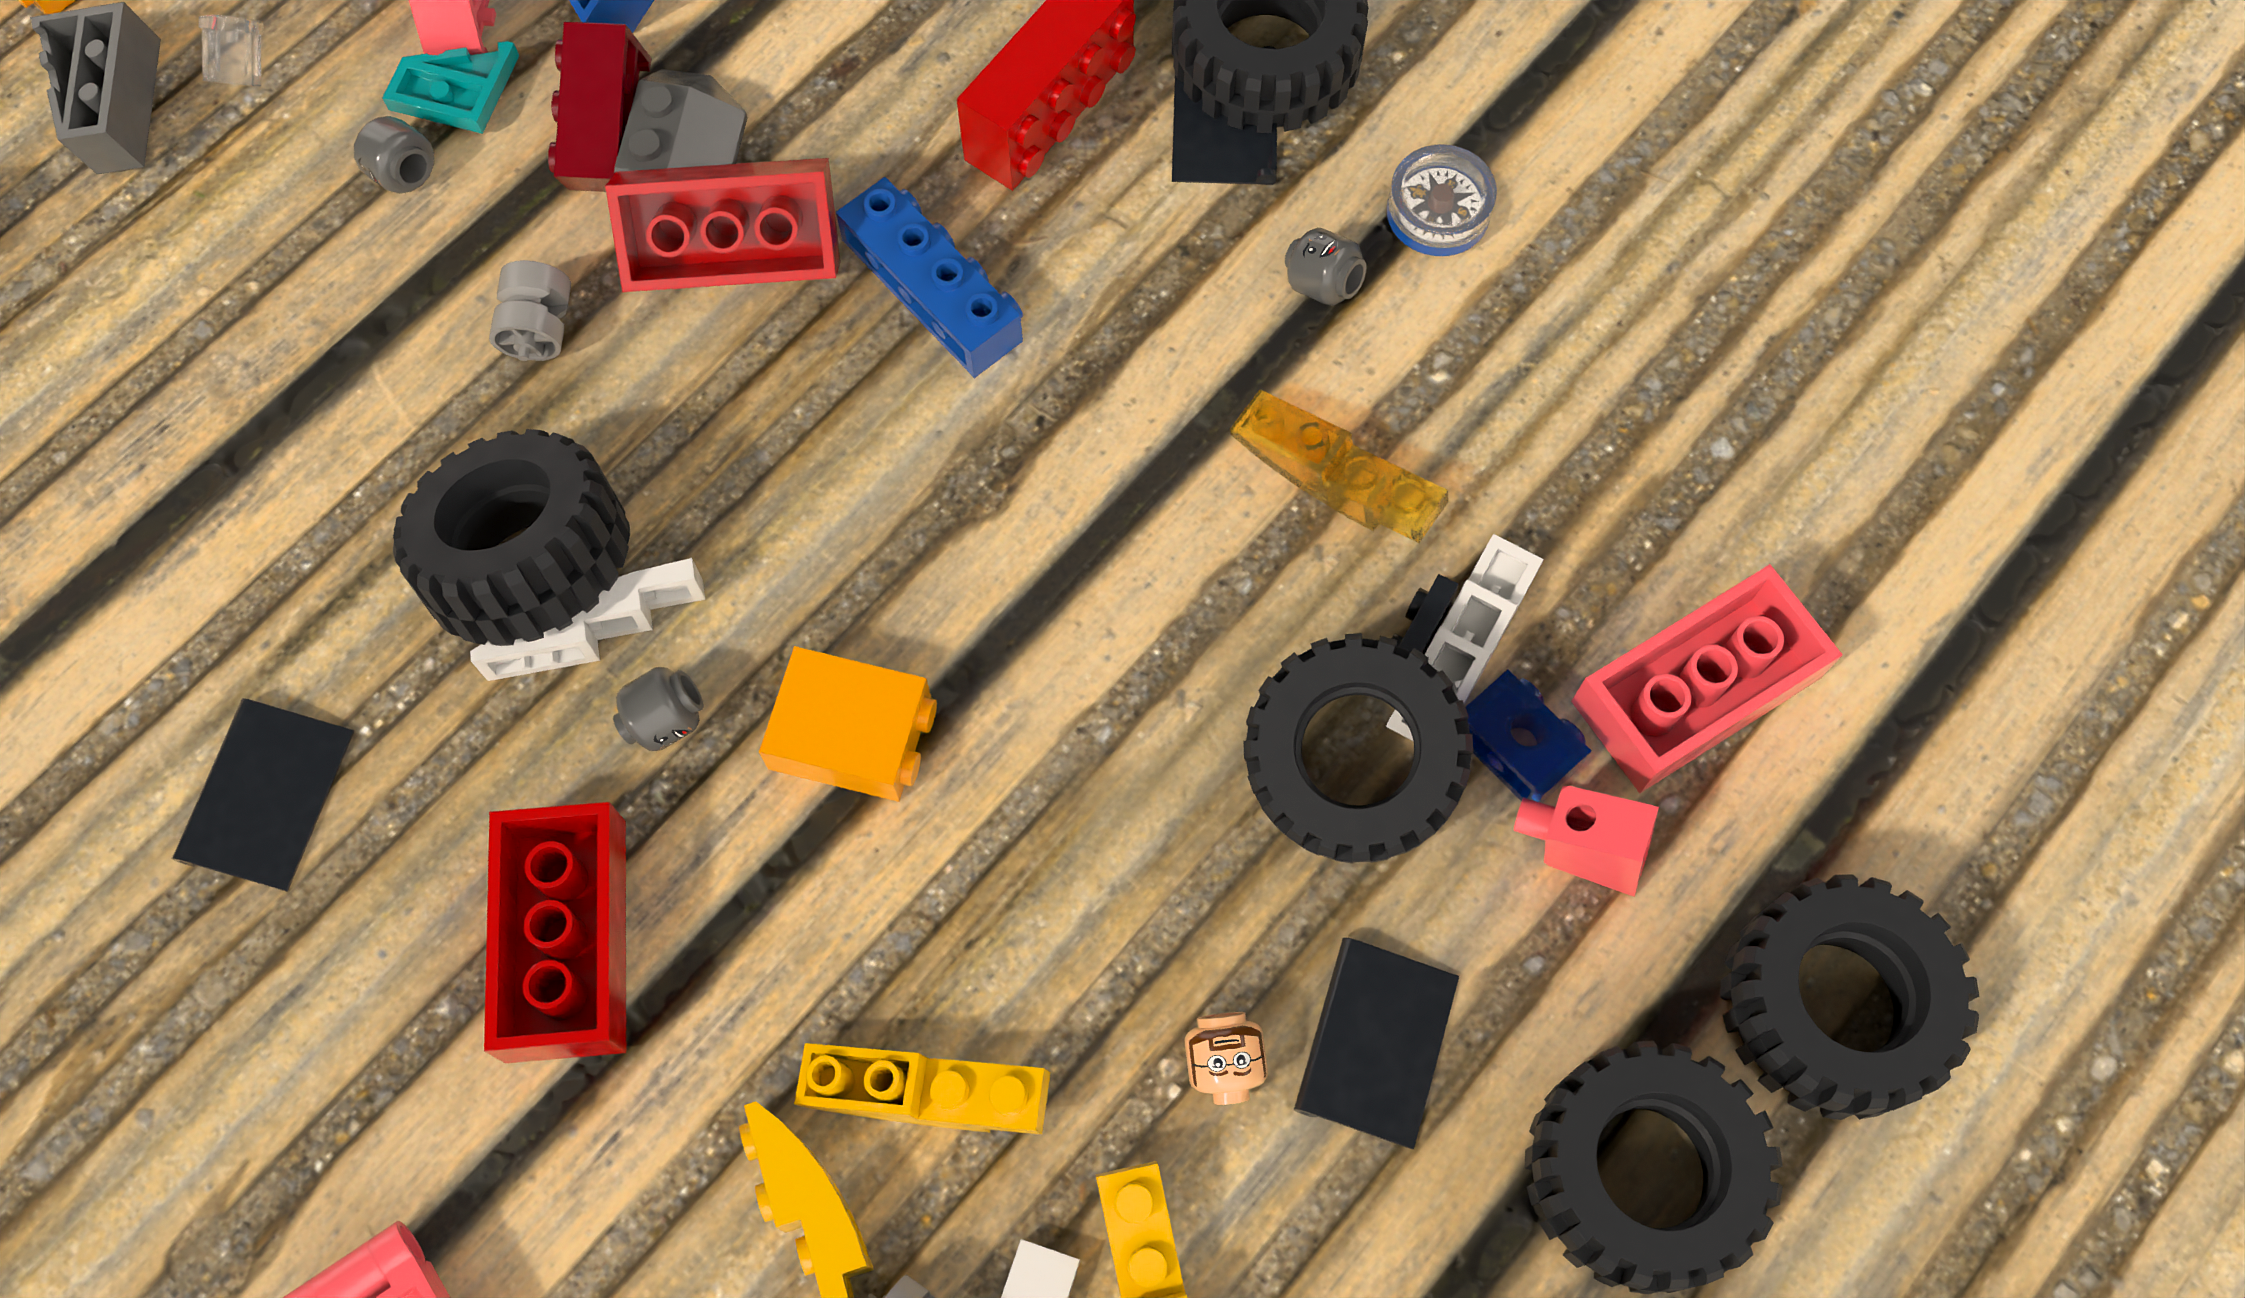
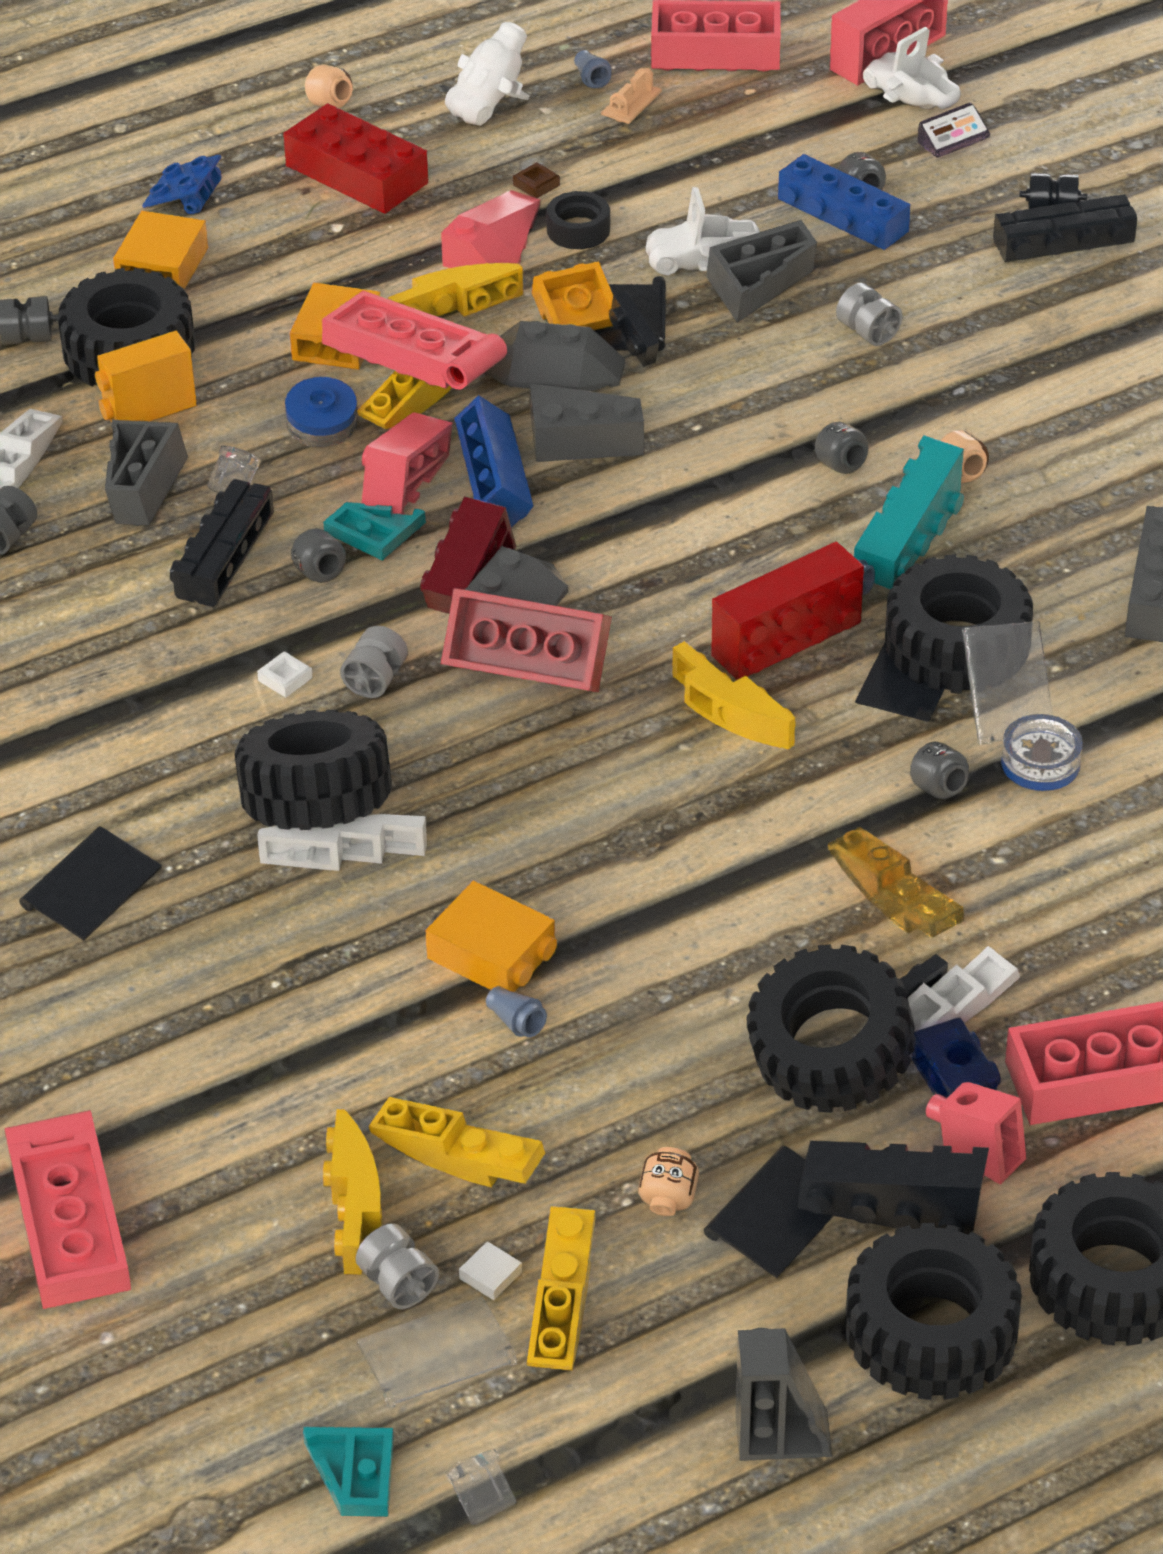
camera: 20 degrees right, 25 degrees down
red brick [484,802,626,1064] -> none
dark grey head [613,667,704,751] -> none
blue brick [836,177,1023,378] -> none
none -> black brick [170,479,274,607]
none -> white tile [257,651,312,698]
none -> sand blue cone [486,986,547,1037]
none -> yellow slope [672,641,796,749]
none -> black wedge [797,1140,989,1235]
none -> clear piece [962,621,1055,745]

